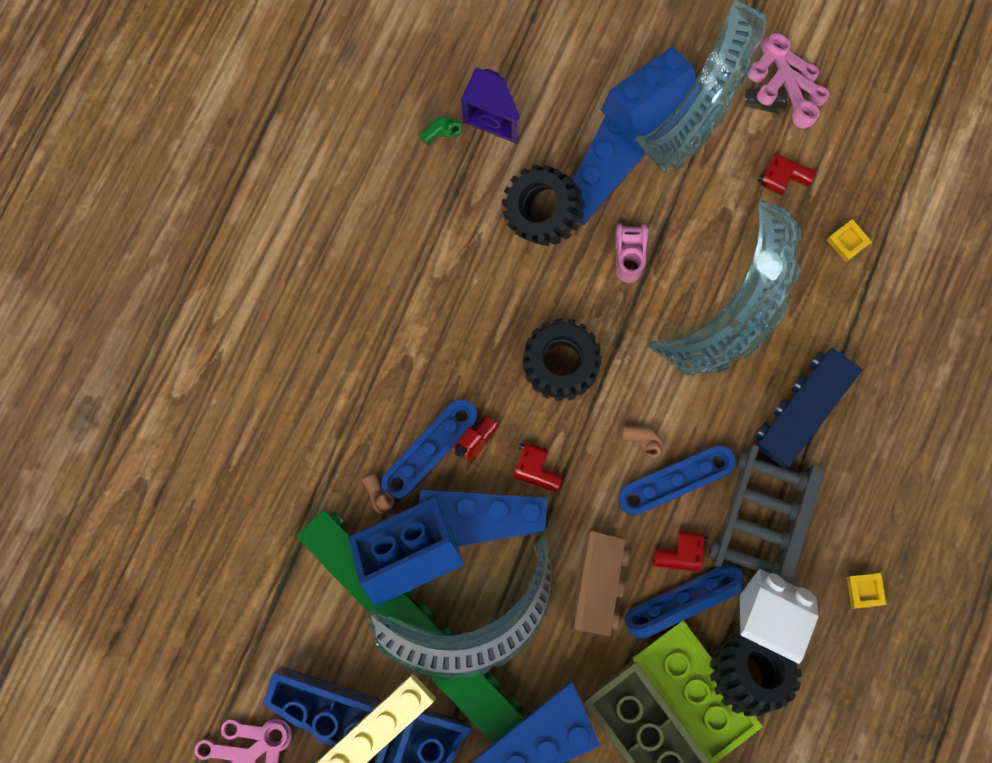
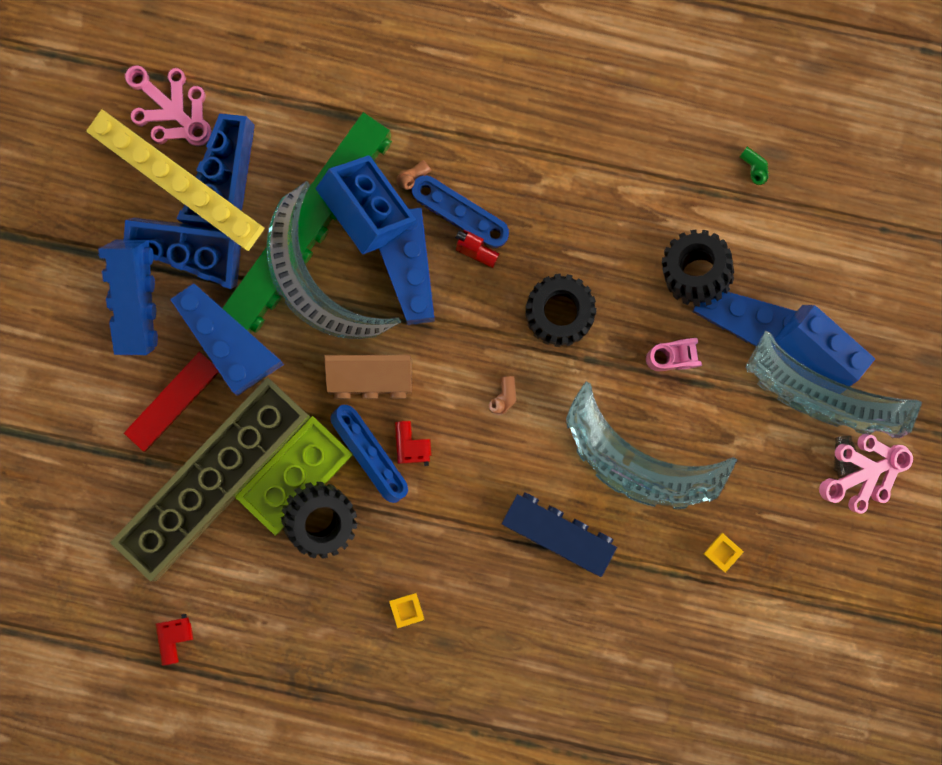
camera: 75 degrees right, 5 degrees up
dark purple slope [461,67,520,144] -> none
red piece [513,443,563,493] -> none
blue plate [618,446,736,516] -> none
dark grey fence [708,445,826,584] -> none
white slope [740,568,818,664] -> none
red piece [757,153,816,195] -> none

